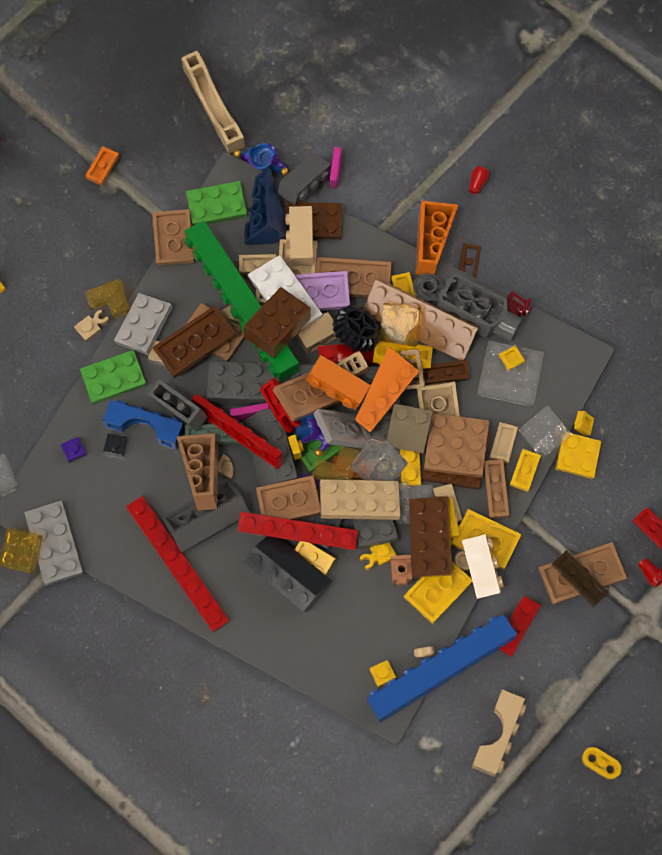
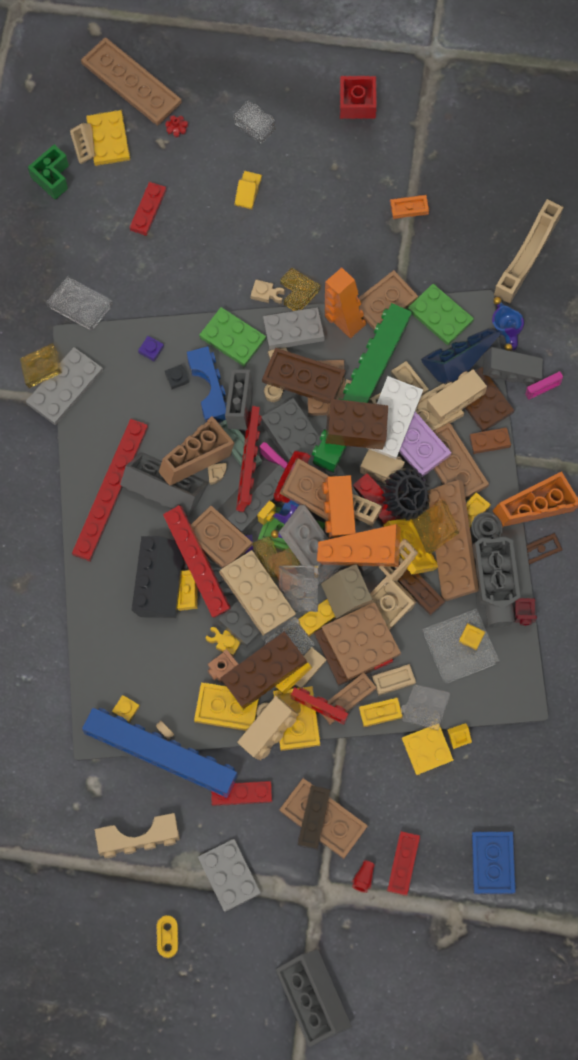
camera: 55 degrees right, 0 degrees up
none -> light grey plate [198,839,261,913]
none -> tan tile [264,384,283,402]
none -> red plate [291,687,348,725]
none -> orange wedge [325,268,366,339]
none -> dark orange plate [469,428,511,454]

